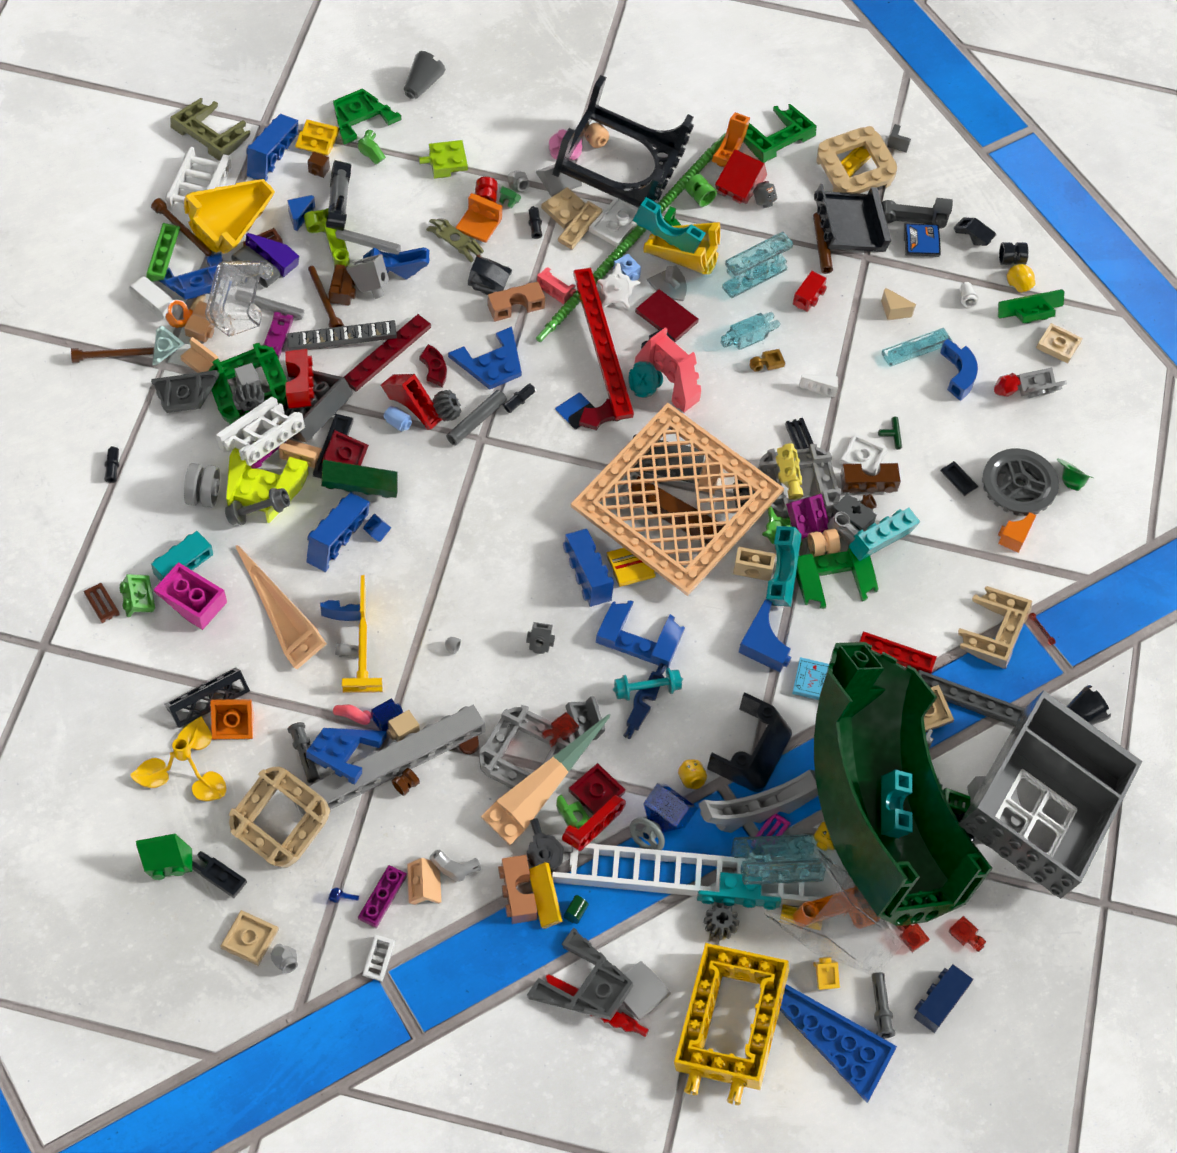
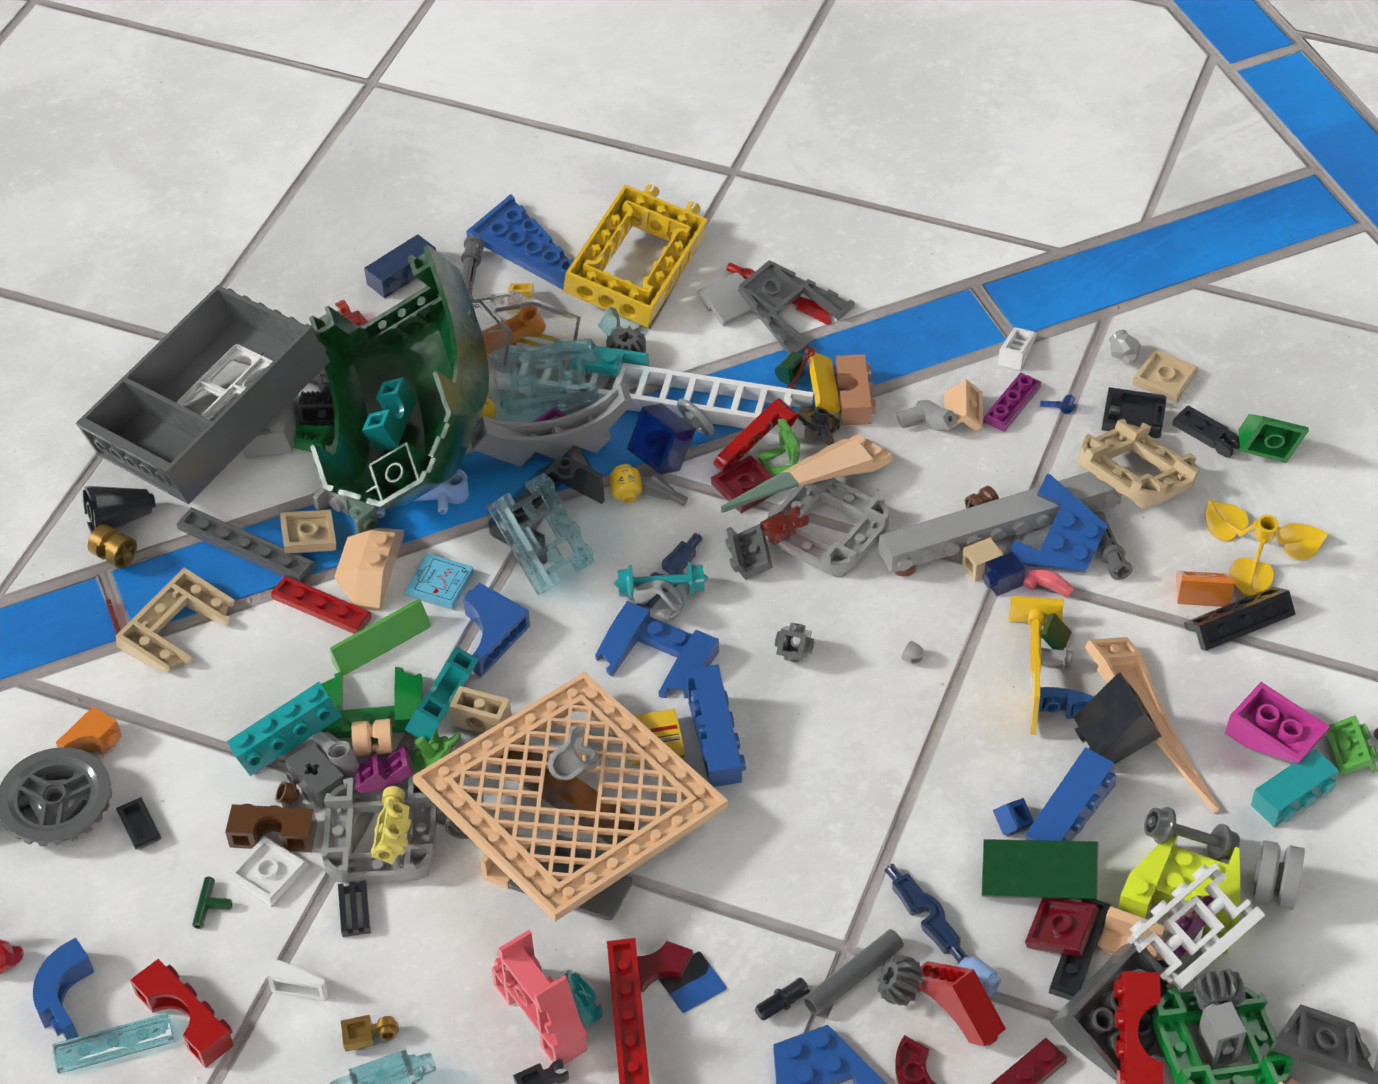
camera: 165 degrees left, 10 degrees down
none -> pearl gold wheel [87,524,137,569]
none -> red arch [130,959,234,1068]
none -> bright green slope [329,599,431,676]
none -> clear light blue fence [486,473,595,595]
none -> light grey piece [548,726,600,780]
none -> clear light blue tile [598,307,620,336]
none -> light grey piece [633,580,685,621]
none -> dark grey cone [643,473,688,506]
none -> clear red hinge [787,346,816,390]
none -> dark blue piece [884,863,969,964]
none -> dark green piece [1040,613,1072,650]
none -> black slope [1073,672,1162,765]
none -> black container [1101,387,1167,438]

